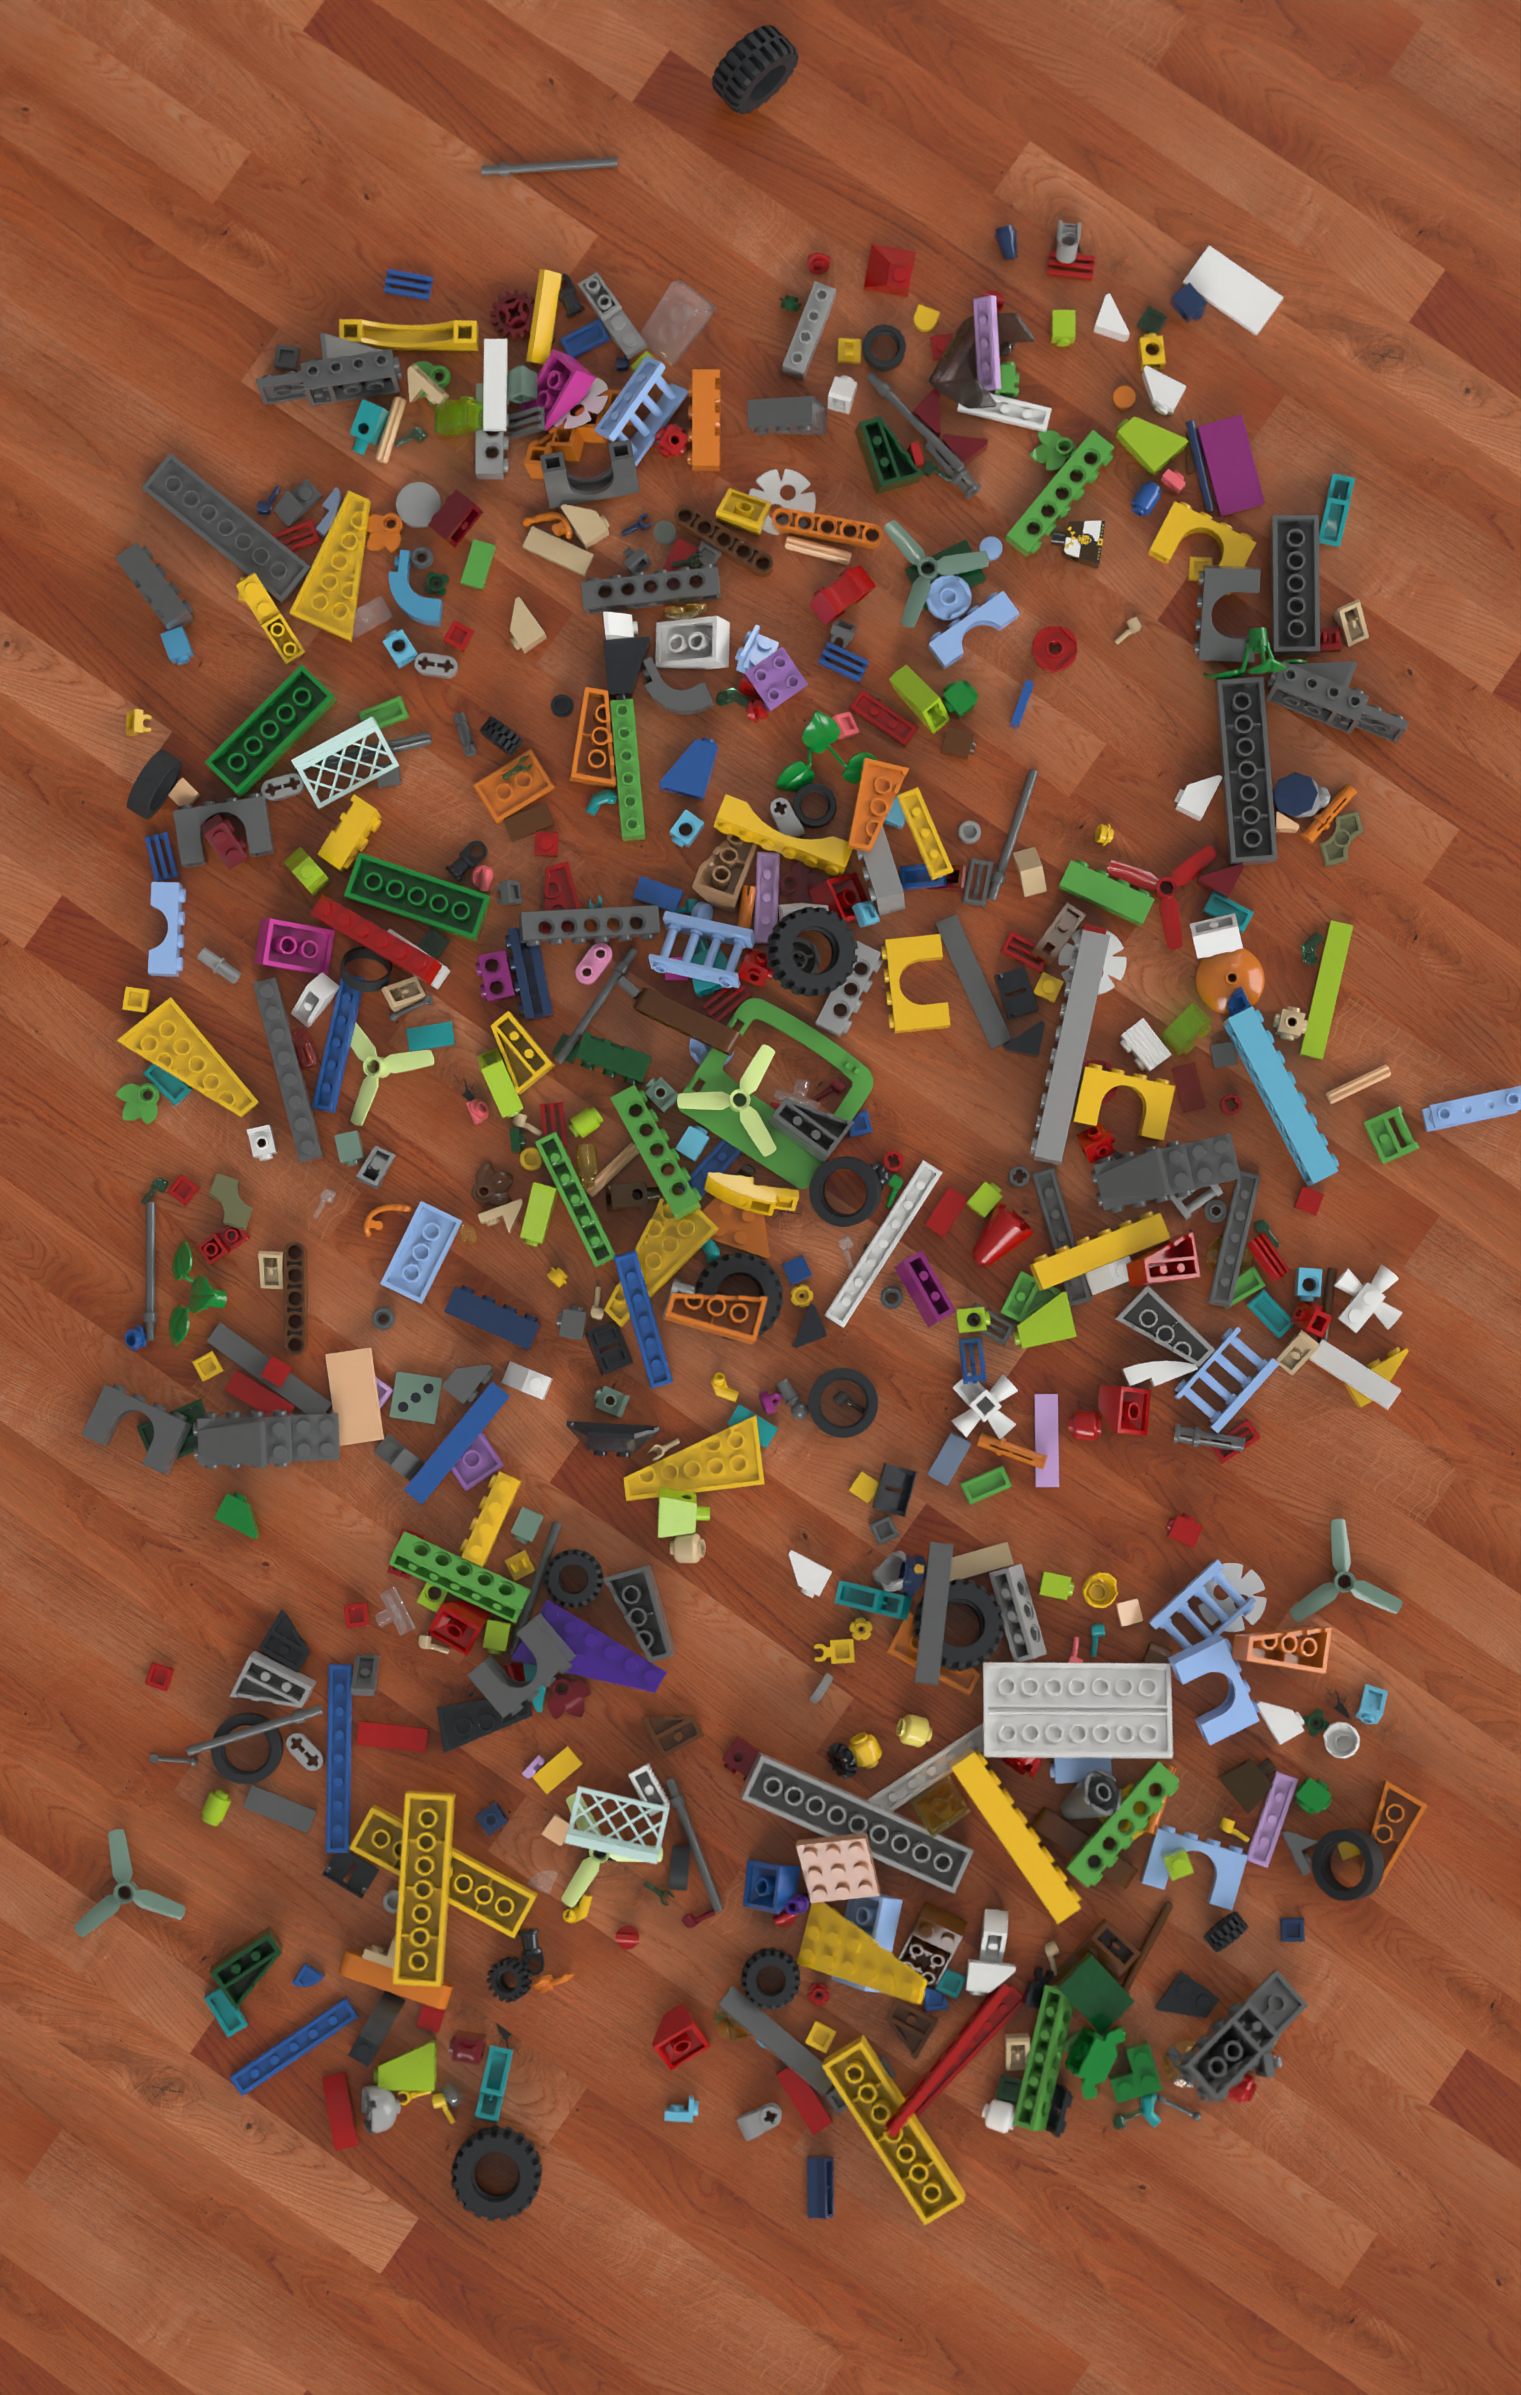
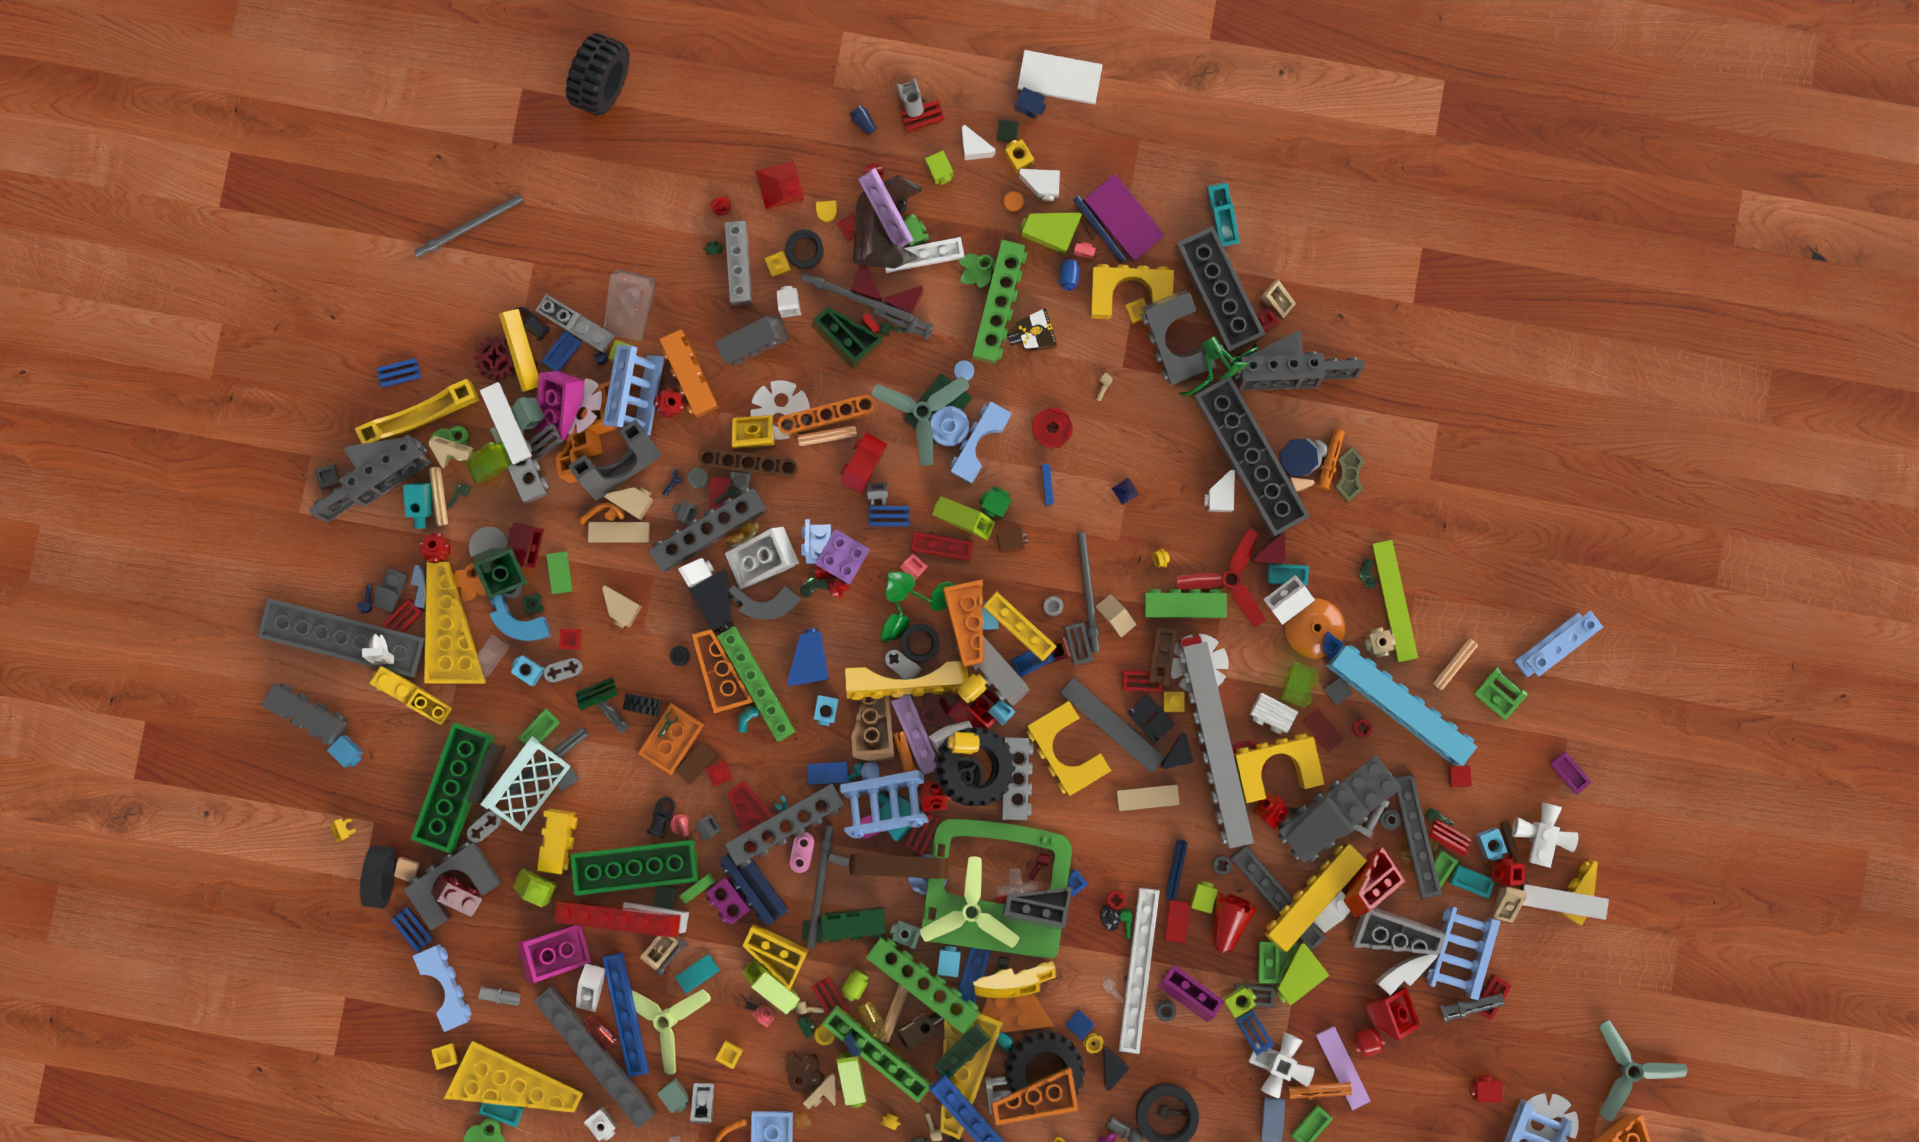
camera: 35 degrees left, 0 degrees up
black tyre [340,947,392,992] -> none
black tyre [809,1156,881,1227] -> none
none -> white tile [362,634,394,665]
none -> red brick [419,533,451,564]
none -> clear smoke tile [467,743,507,803]
none -> dark green slope [472,547,528,599]
none -> dark green tile [575,677,618,710]
none -> bright green beam [679,873,716,904]
none -> yellow plate [715,1040,743,1069]
none -> dark blue tile [844,1032,861,1057]
none -> dark green tile [932,1023,991,1079]
none -> yellow brick [948,732,979,754]
none -> yellow brick [957,674,987,703]
none -> clear blue slope [1111,478,1139,505]
none -> tan tile [1116,784,1180,811]
none -> dark blue axle [1165,839,1188,900]
none -> magenta tile [1550,751,1592,795]

